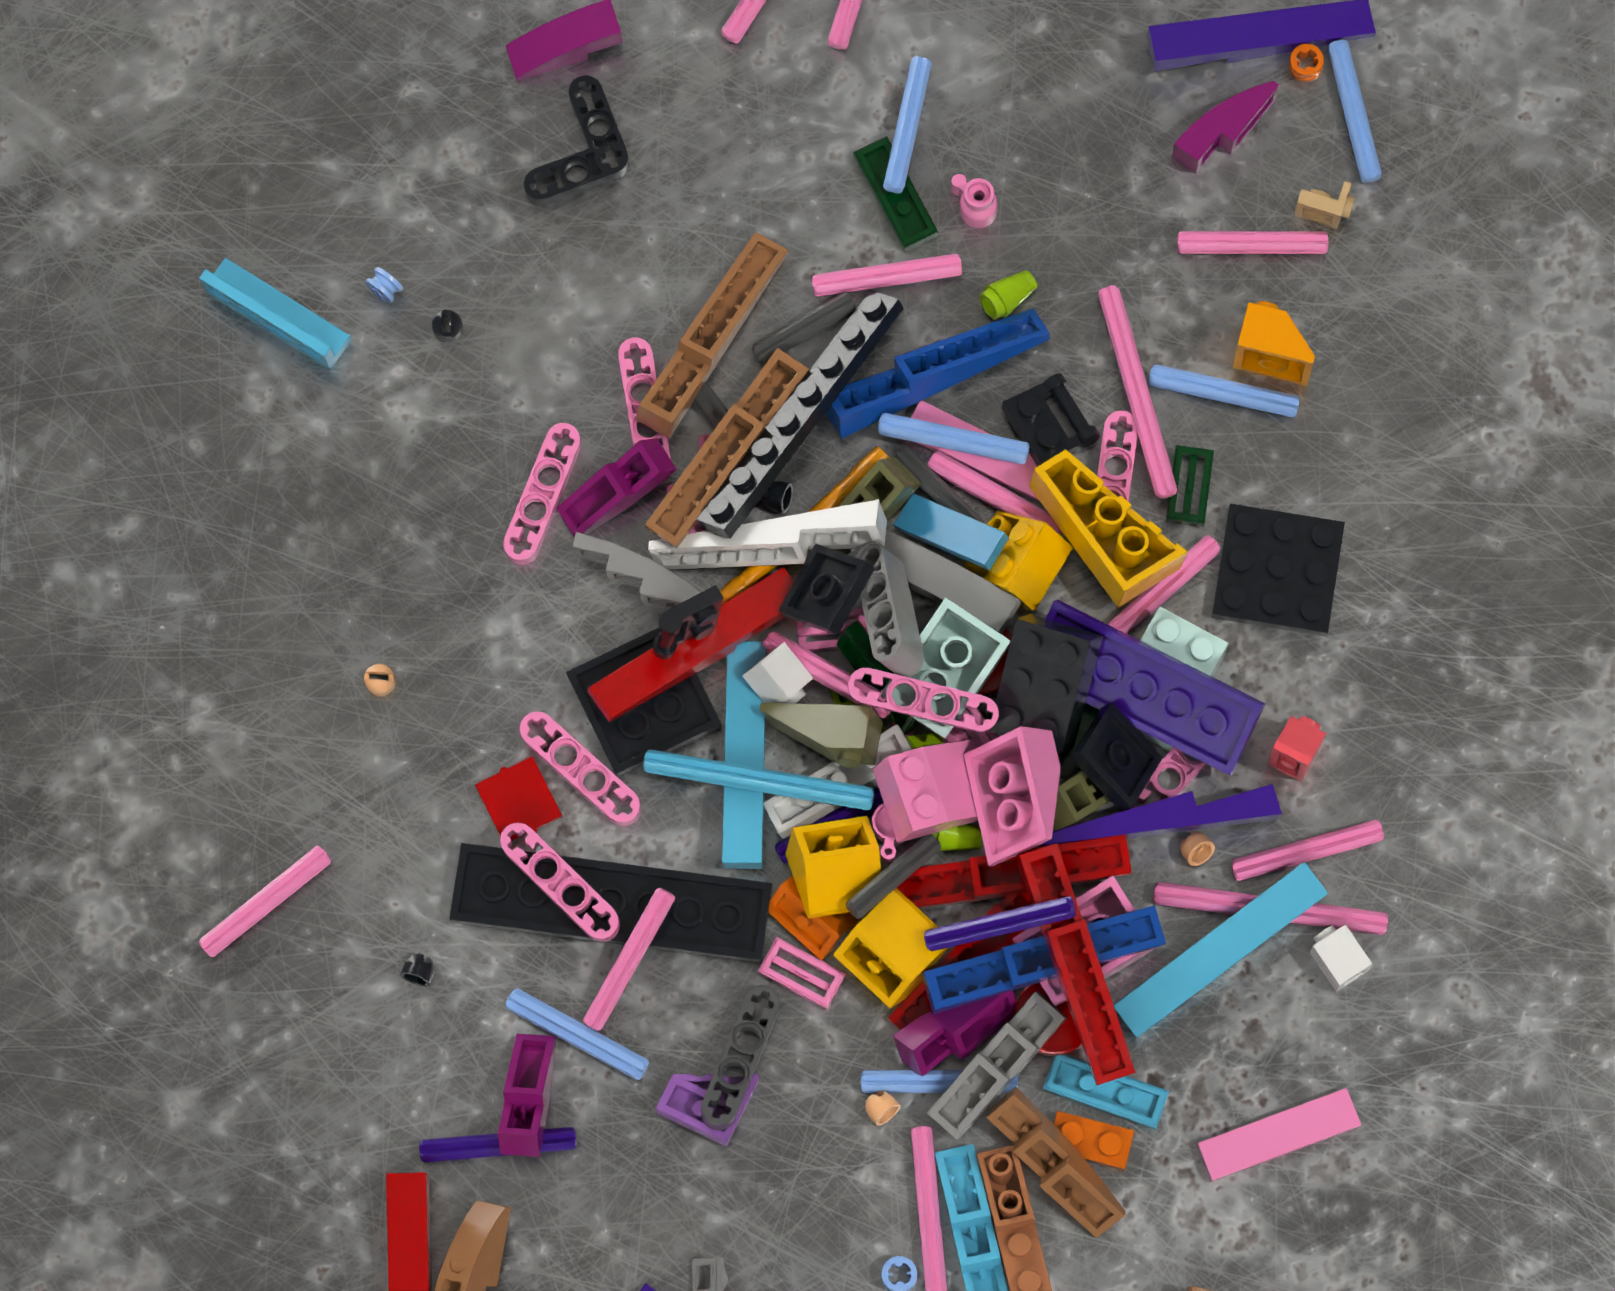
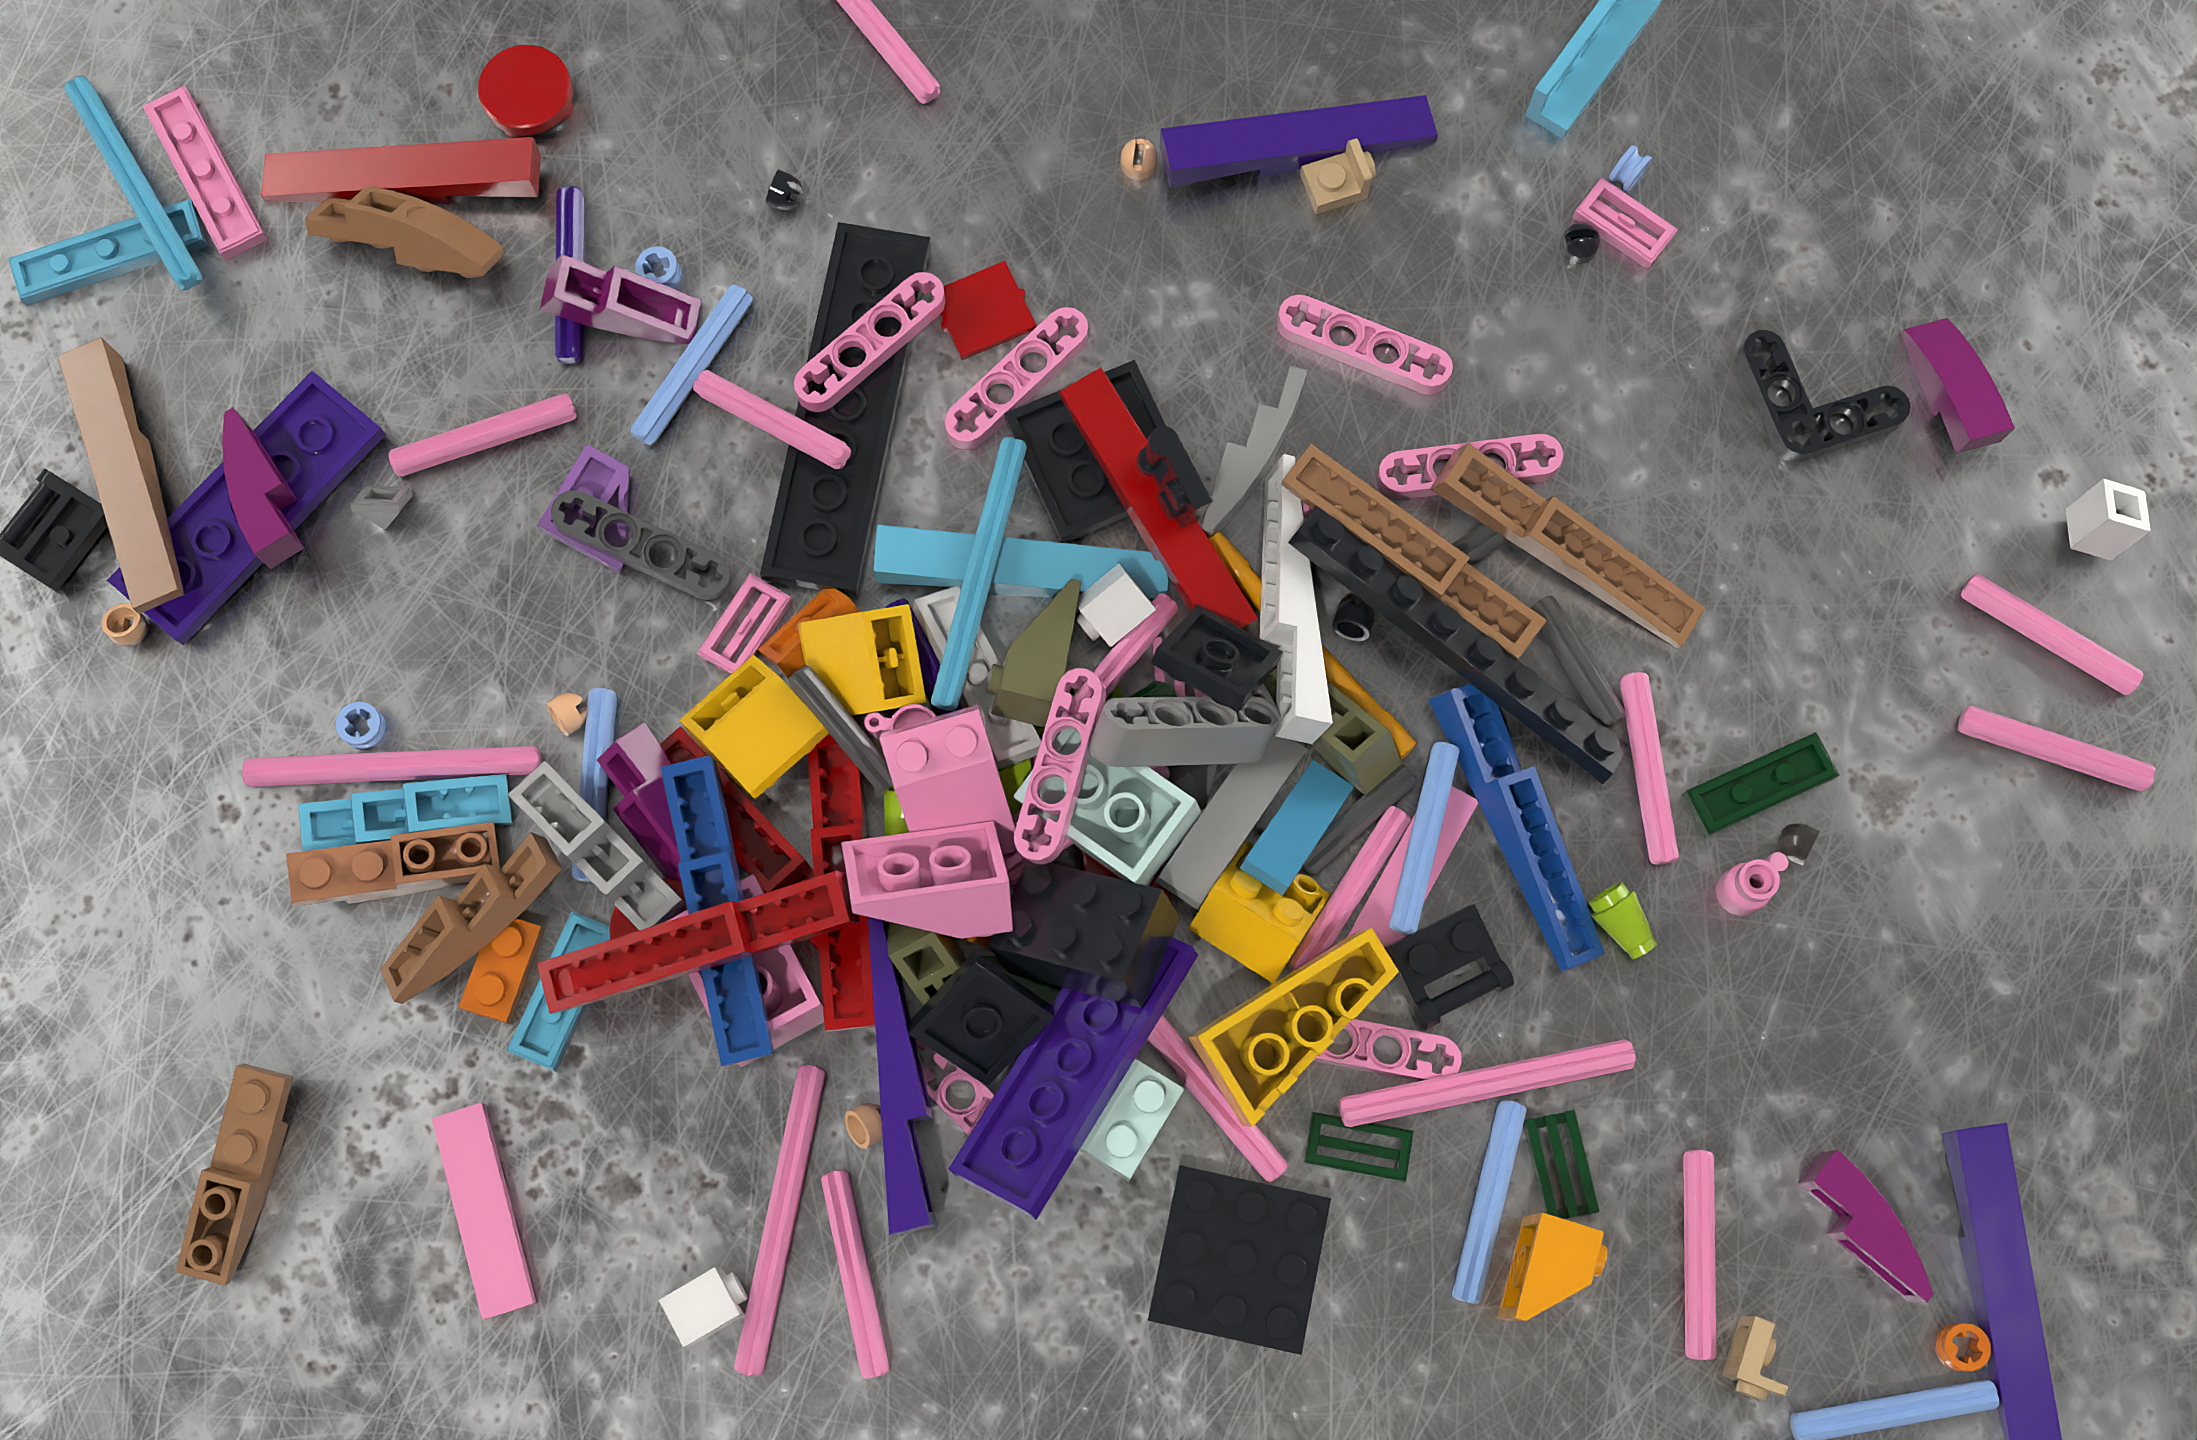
camera: 85 degrees right, 0 degrees up
magenta slope [557,438,677,537] -> none
light blue axle [883,56,932,194] -> none
dark purple axle [924,896,1076,951] -> none
medium azure slope [1114,861,1329,1038] -> none
coral slope [1267,716,1326,782] -> none
none -> bright pink axle [388,393,576,477]
none -> red tile [478,45,573,138]
none -> light blue bush [635,246,682,289]
none -> dark purple slope [1159,95,1438,188]
none -> tan bracket [1300,138,1376,214]
none -> dark green tile [1523,1110,1600,1219]
none -> bright pink tile [1572,178,1678,270]
none -> clear smoke hinge [1777,823,1820,866]

